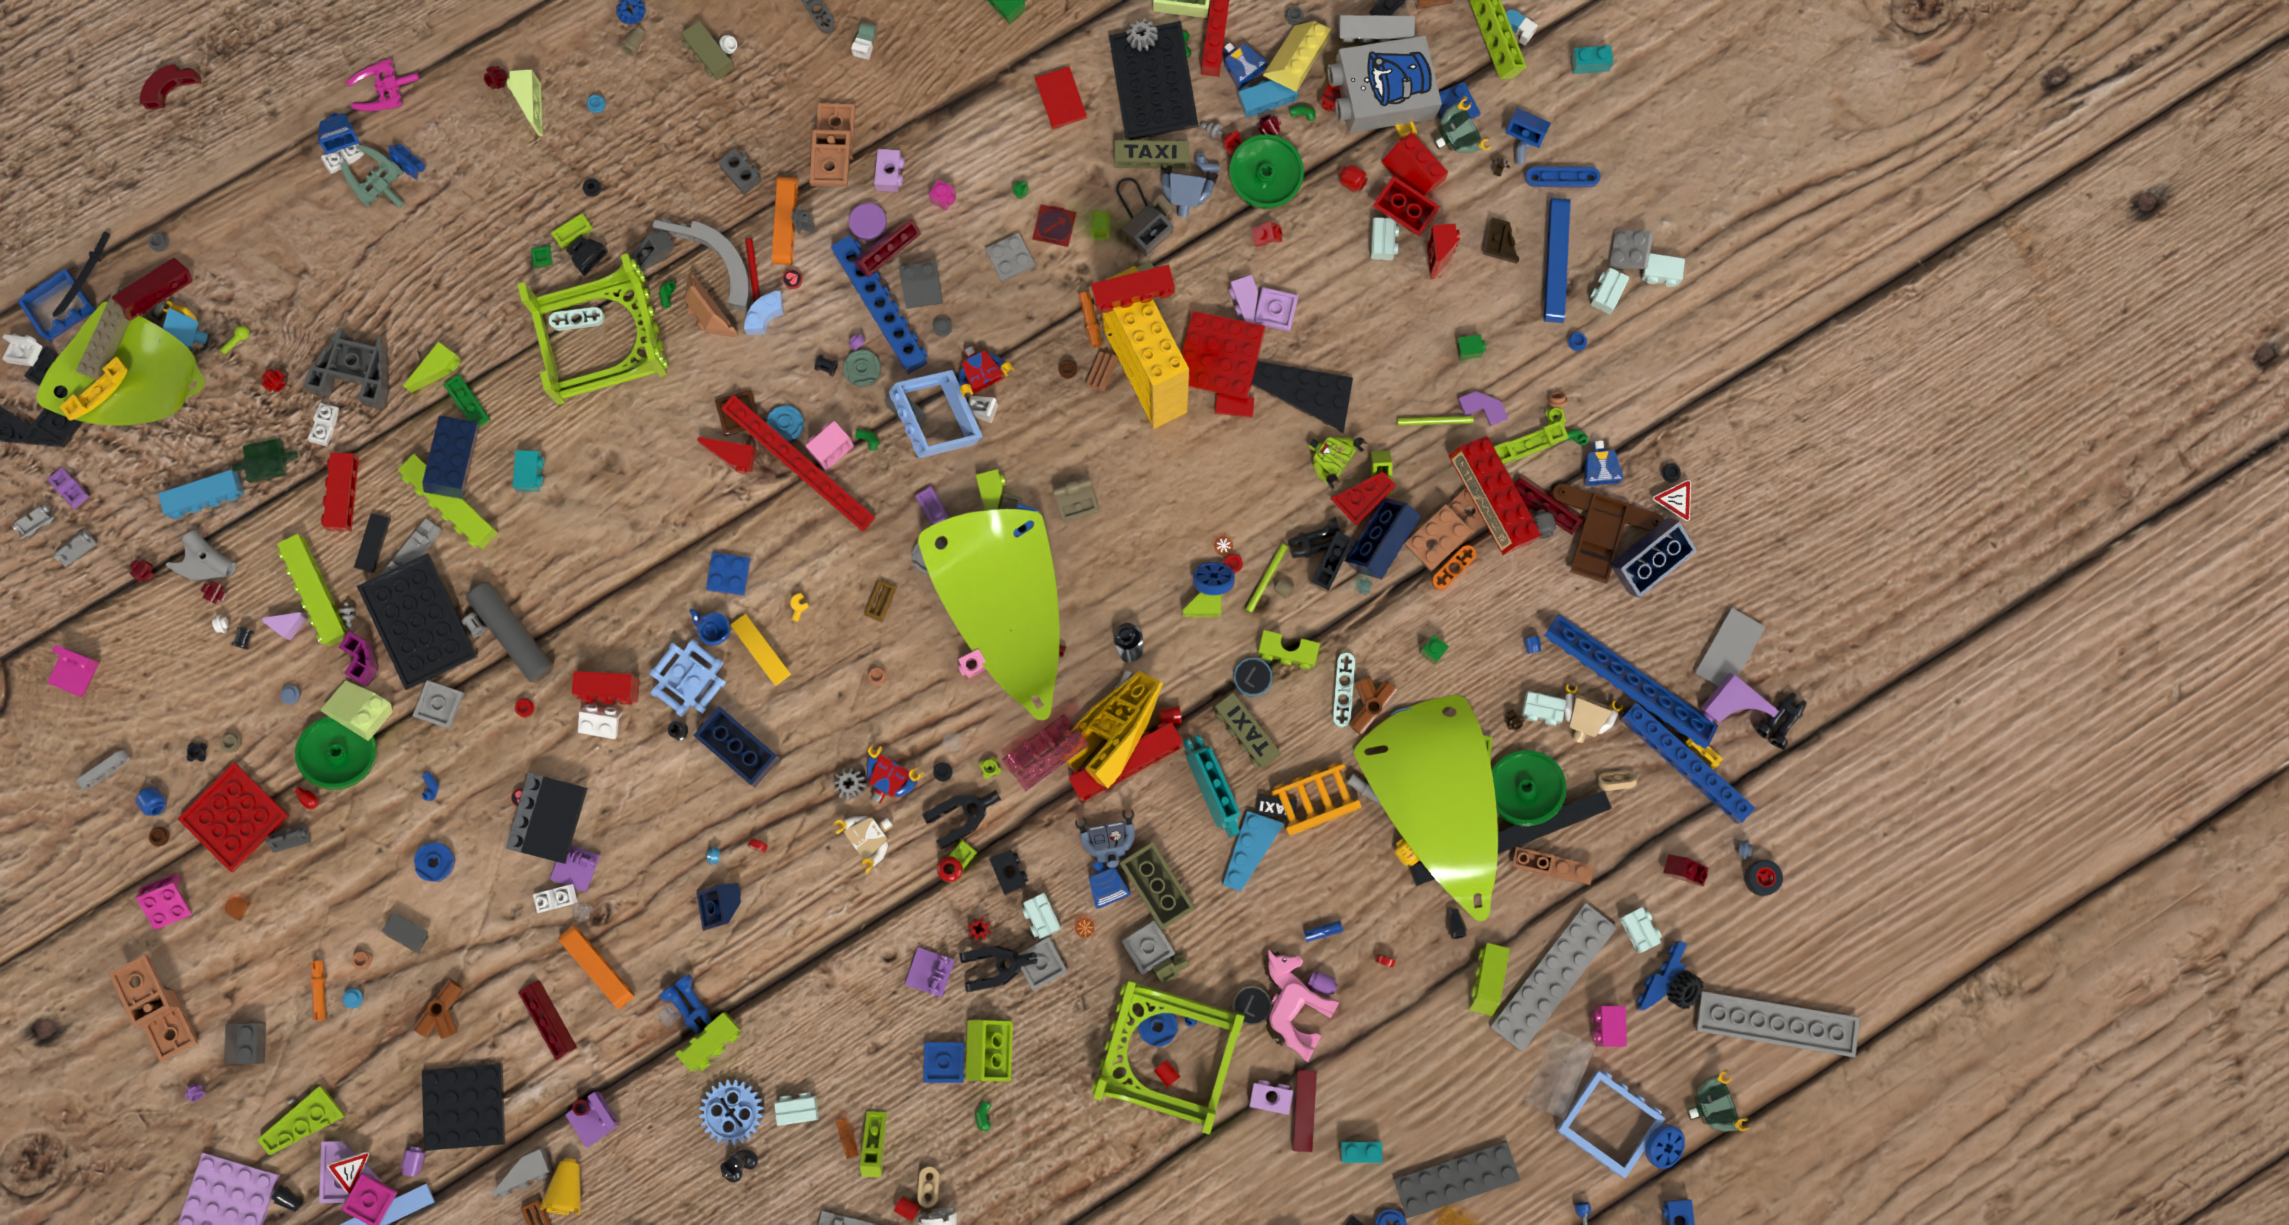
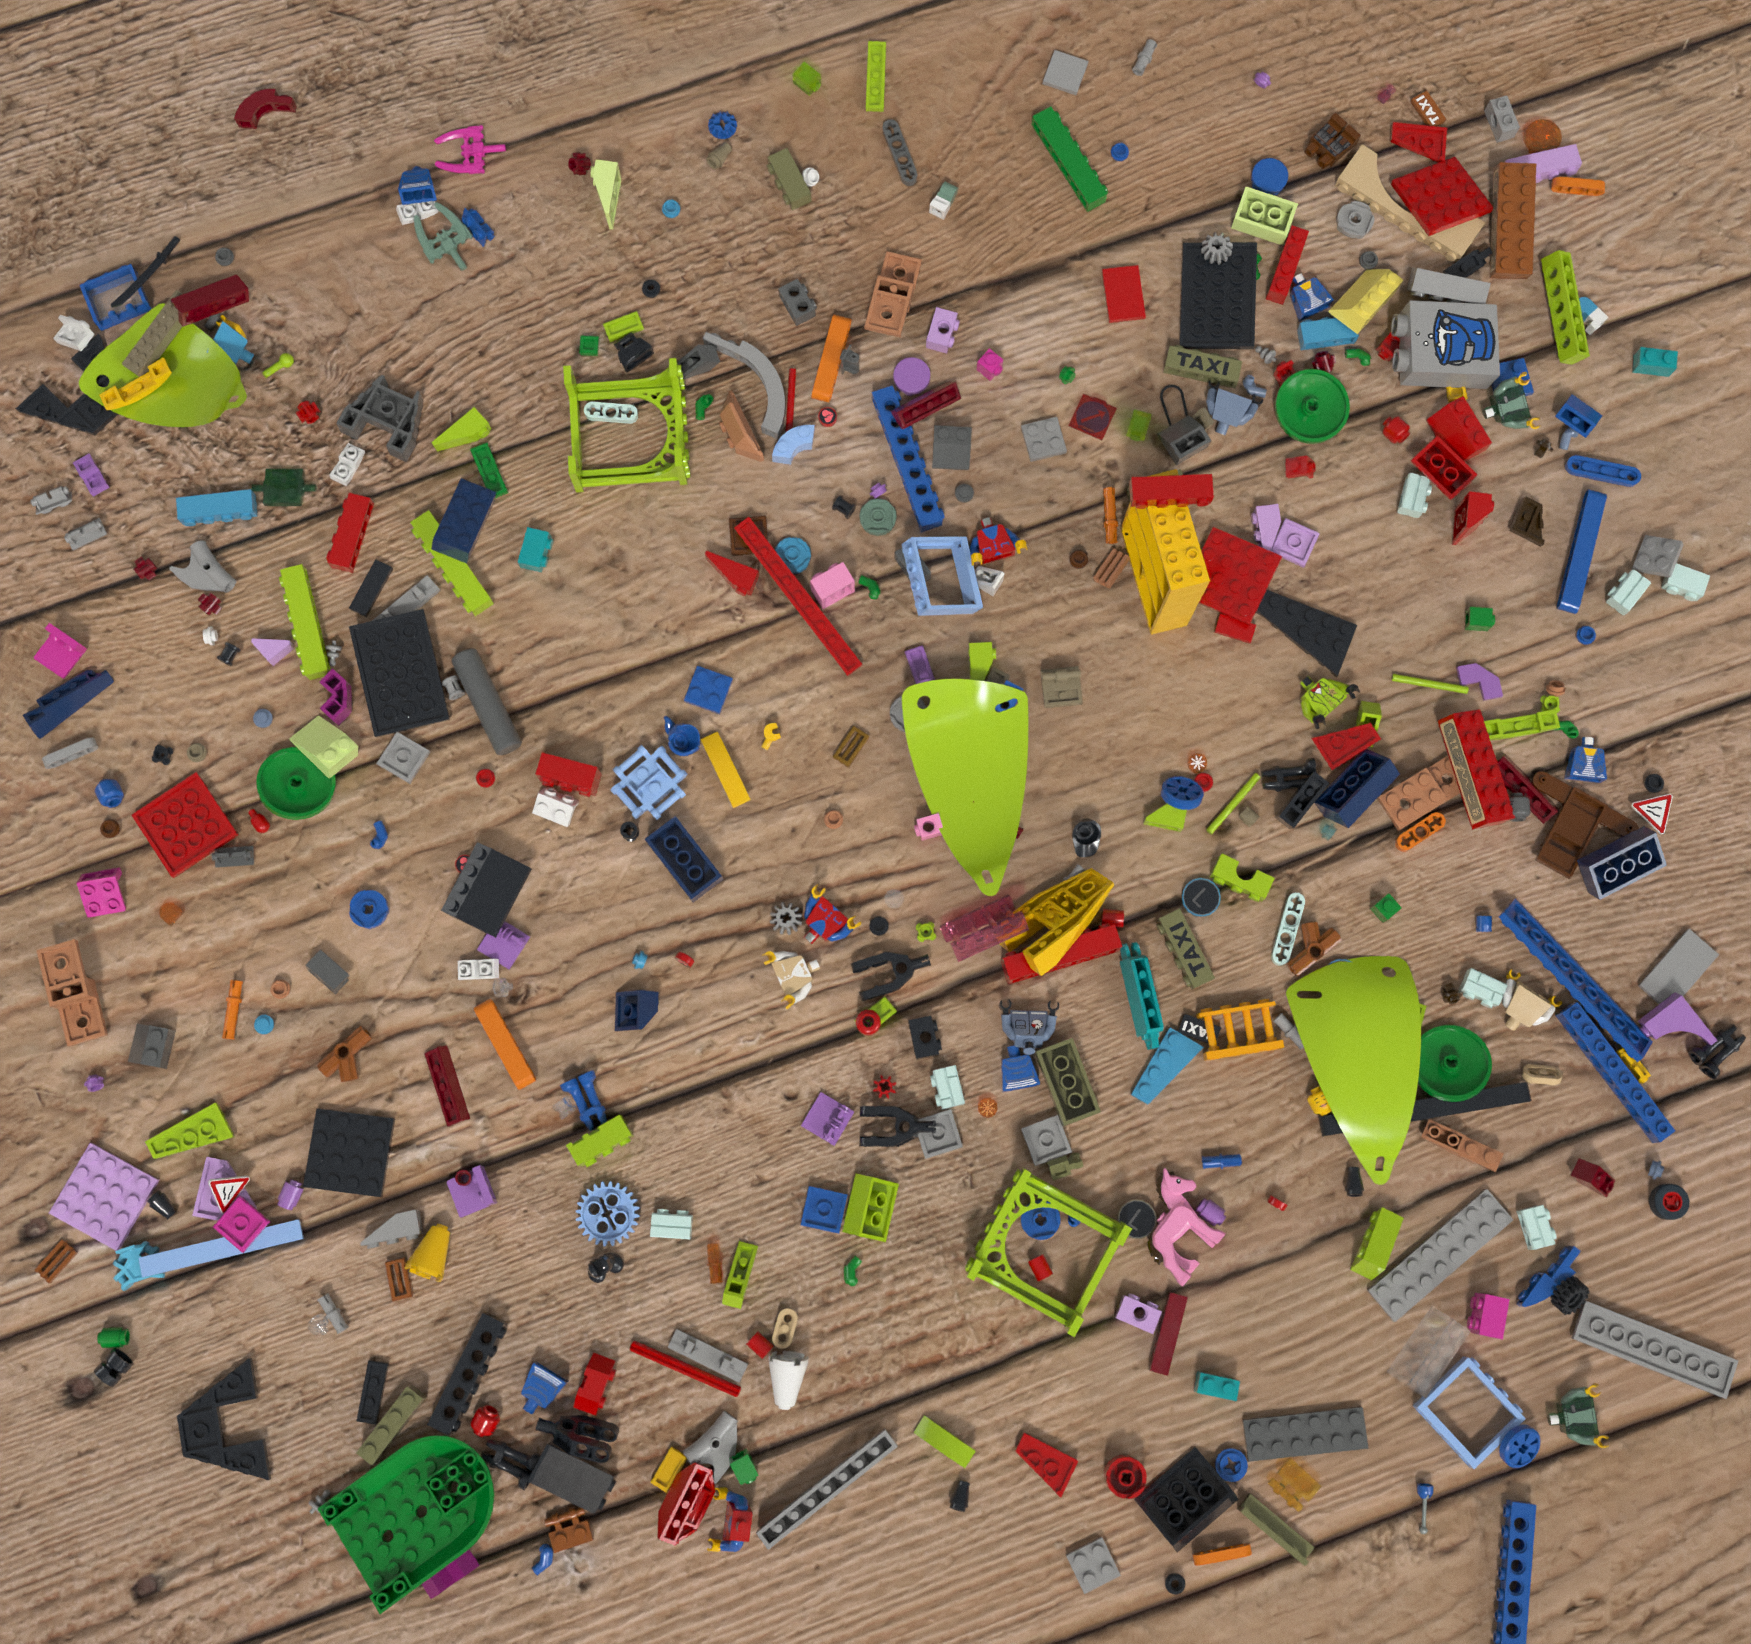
camera: 10 degrees right, 0 degrees up
none -> dark blue wedge [23,670,114,739]

